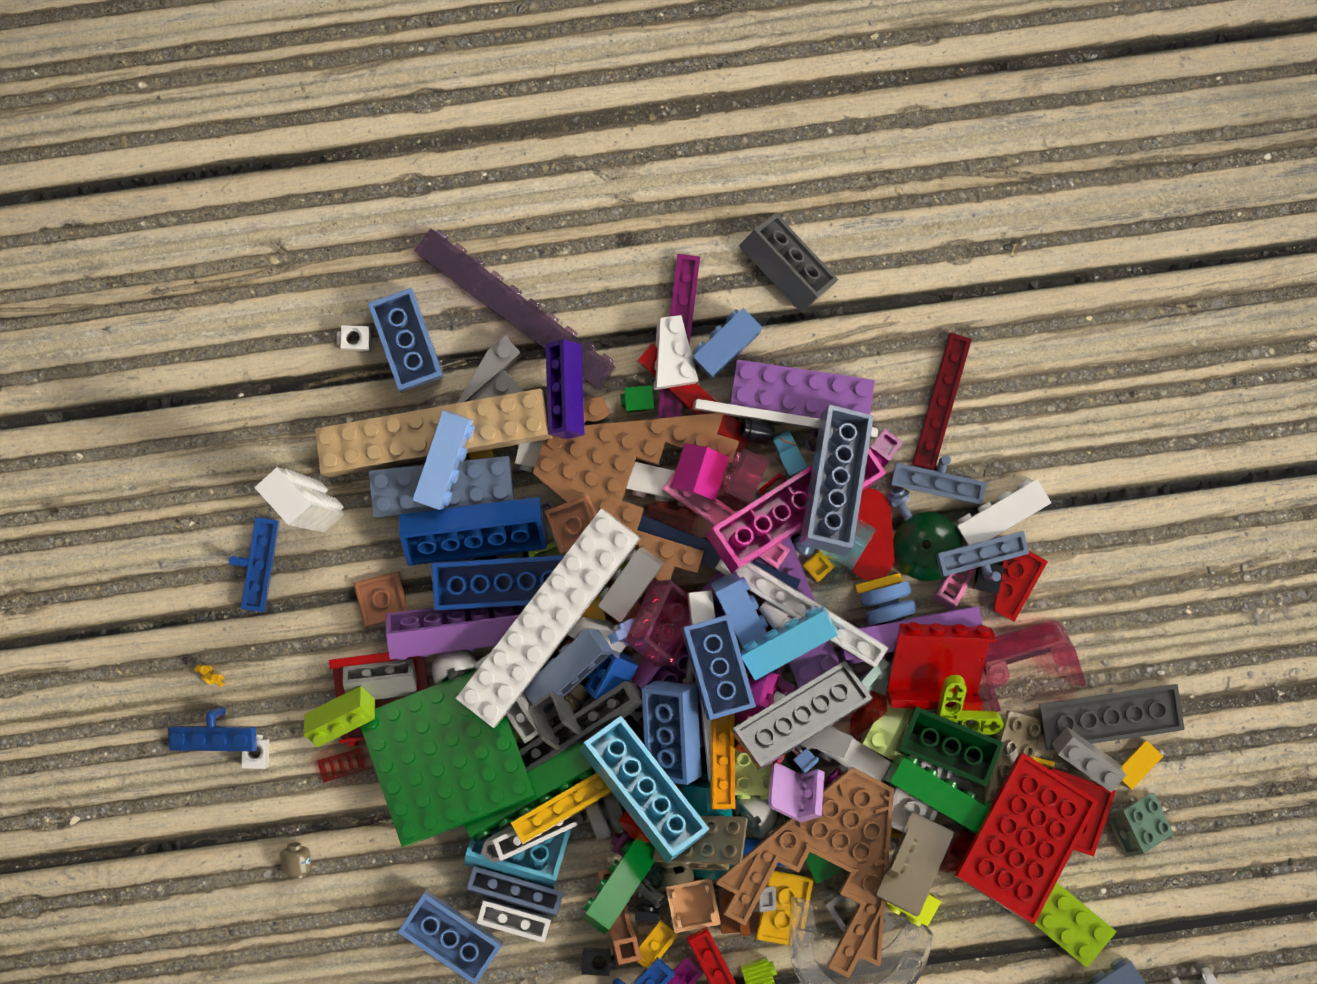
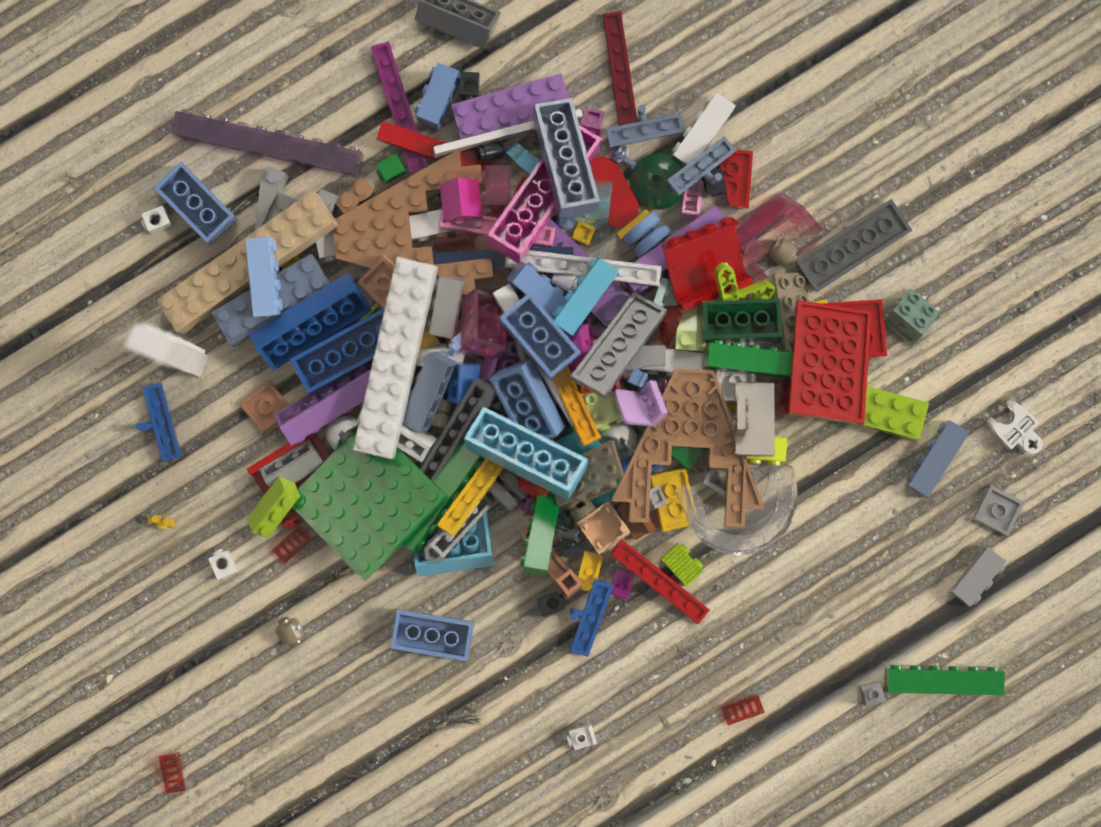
camera: 20 degrees left, 0 degrees up
blue plate [168,706,257,751] -> none
sand blue brick [467,866,564,918] -> none
white brick [477,897,552,943] -> none
dark grey piece [528,691,581,750] -> none
dark purple brick [545,339,585,439] -> none
white wing [653,315,698,390] -> none
light grey brick [1052,726,1126,792] -> none
yellow tile [1121,740,1163,790] -> none
none -> clear red slope [159,752,186,794]
none -> black brick [459,71,480,101]
none -> dark tan head [768,238,798,267]

